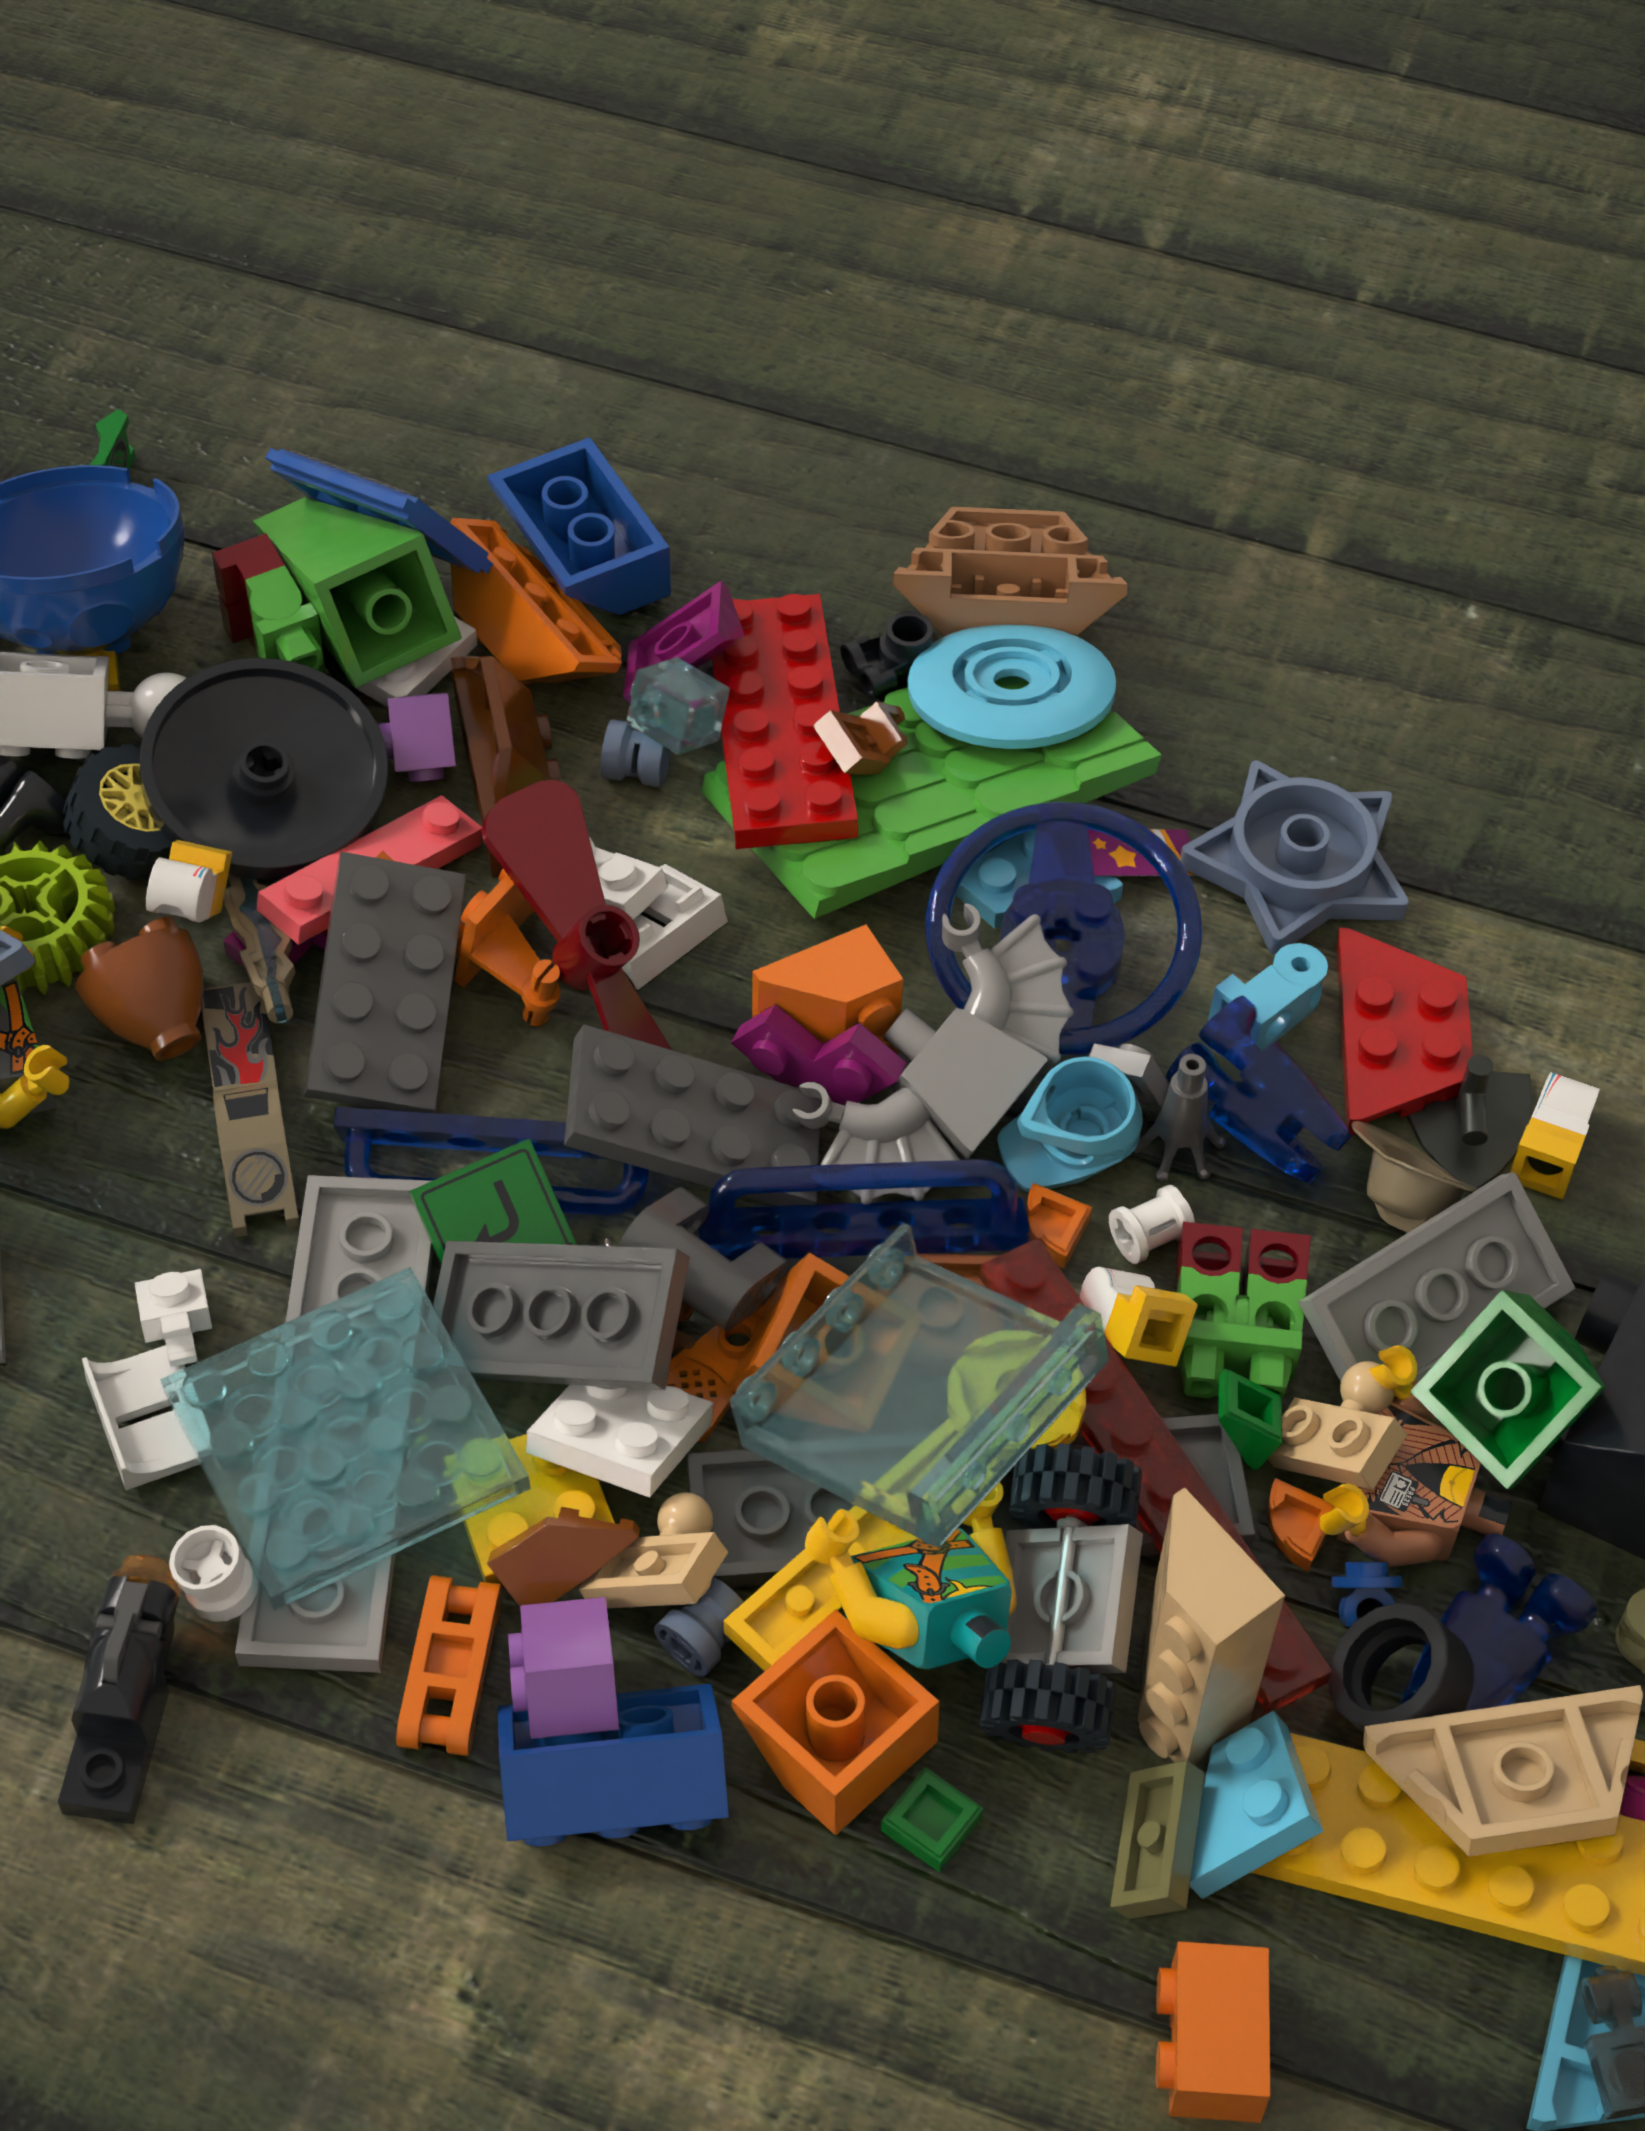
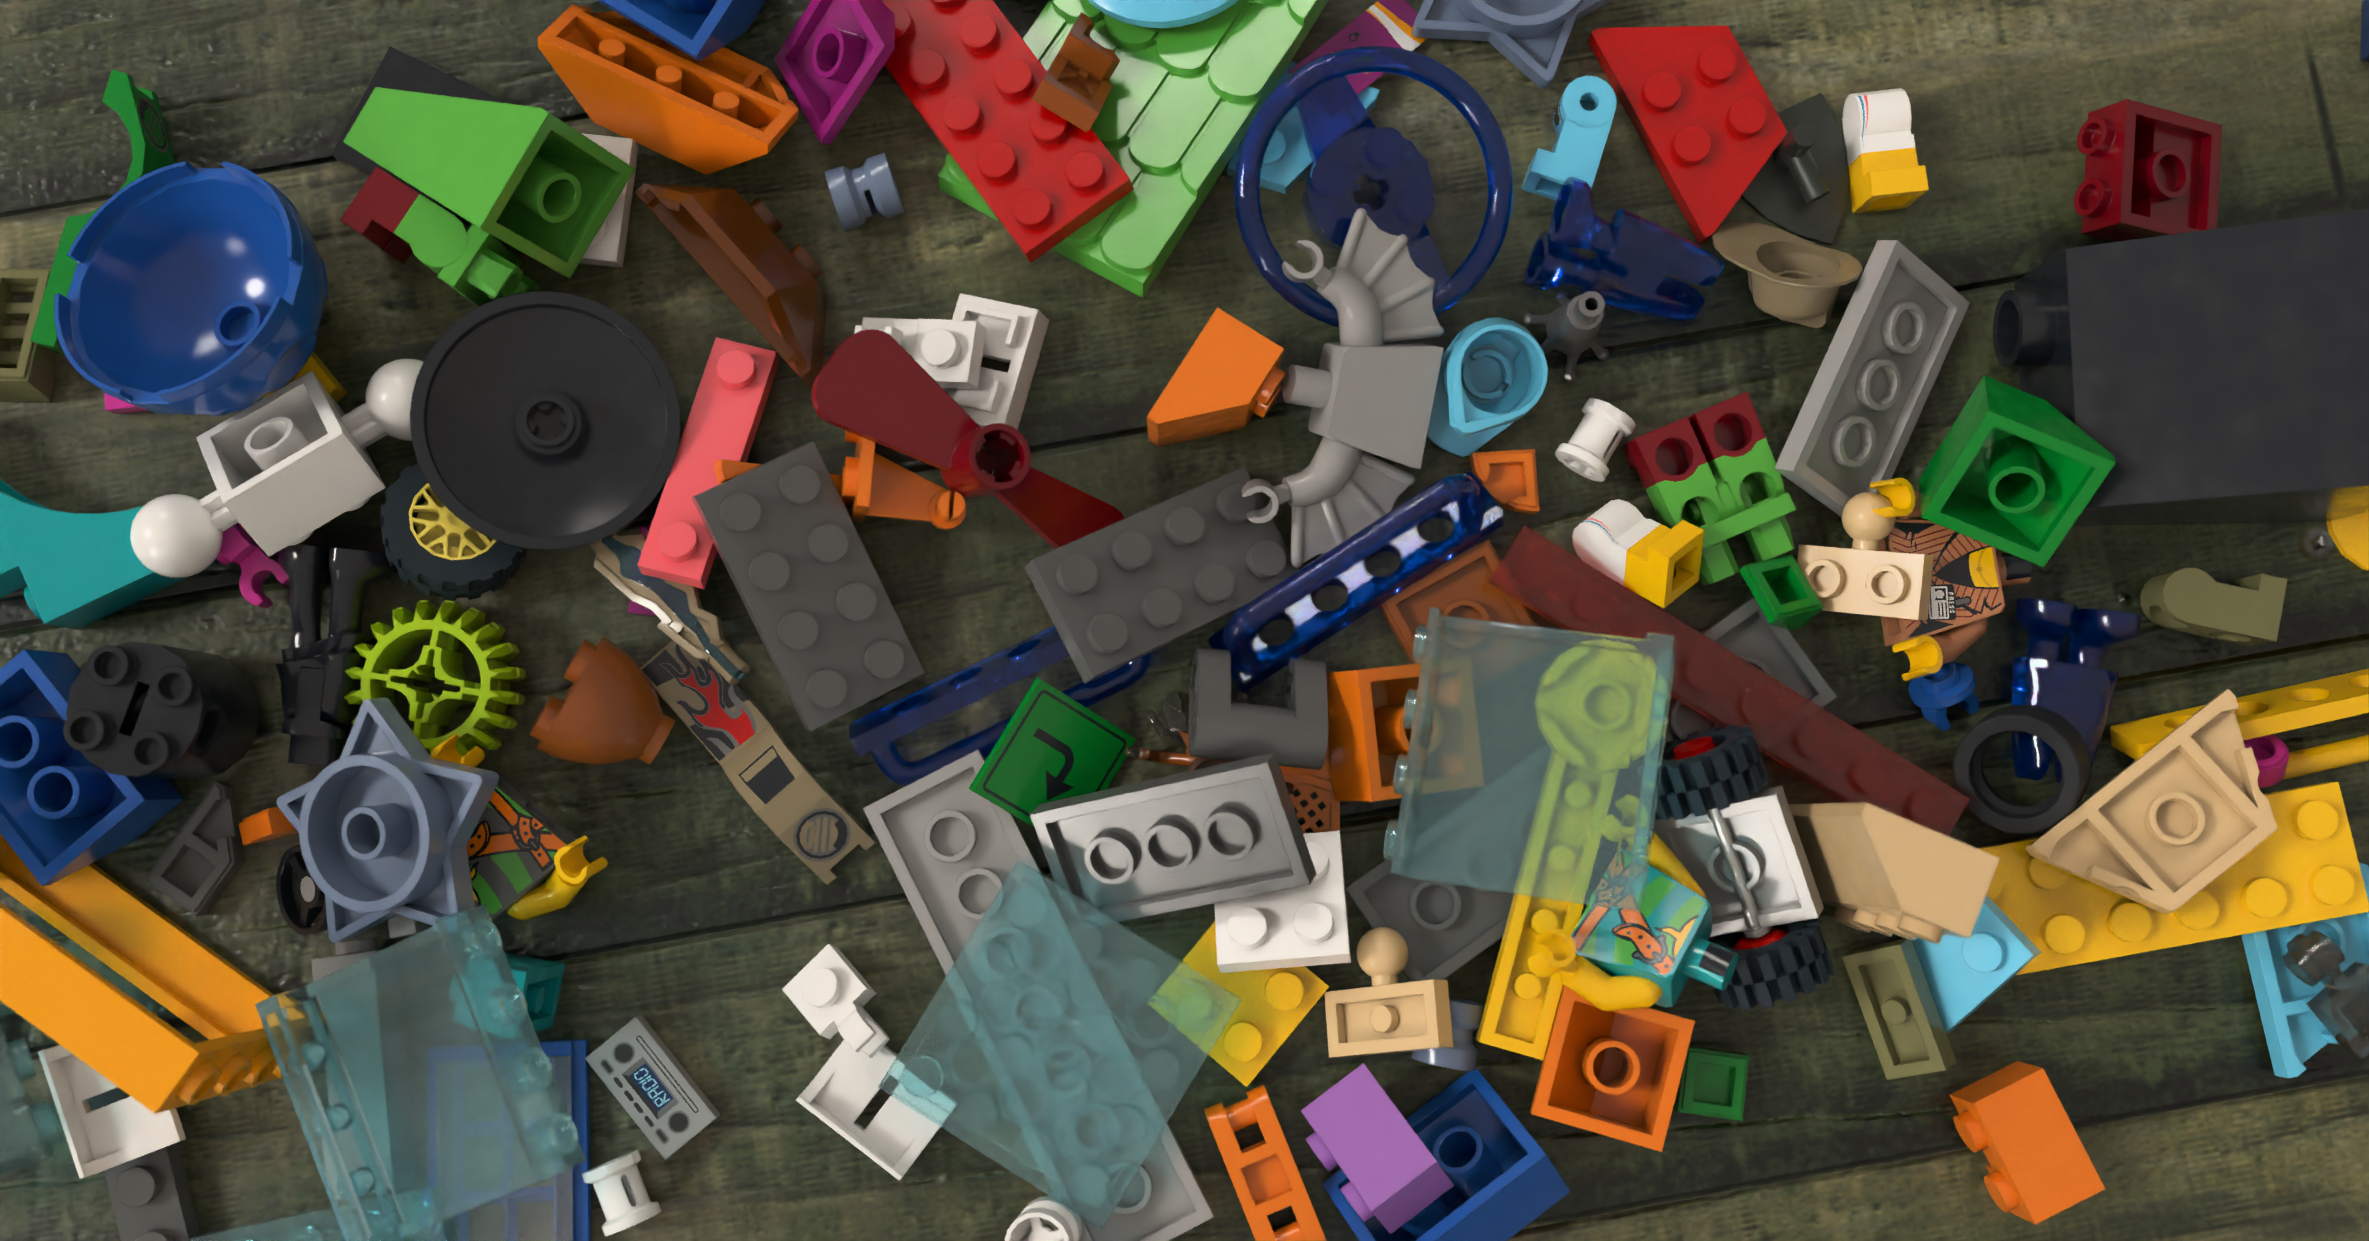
camera: 30 degrees left, 30 degrees up
white leg [146,840,232,923] -> none
blue piece [265,448,493,574] -> none
medium lavender brick [378,692,456,782] -> none
dark orange slope [487,1507,640,1607] -> none
clear light blue brick [626,657,730,755] -> none
magenta plate [731,1004,907,1105] -> none
light grey plate [1089,1043,1170,1107] -> none
orange tile [1267,1478,1335,1572] -> none

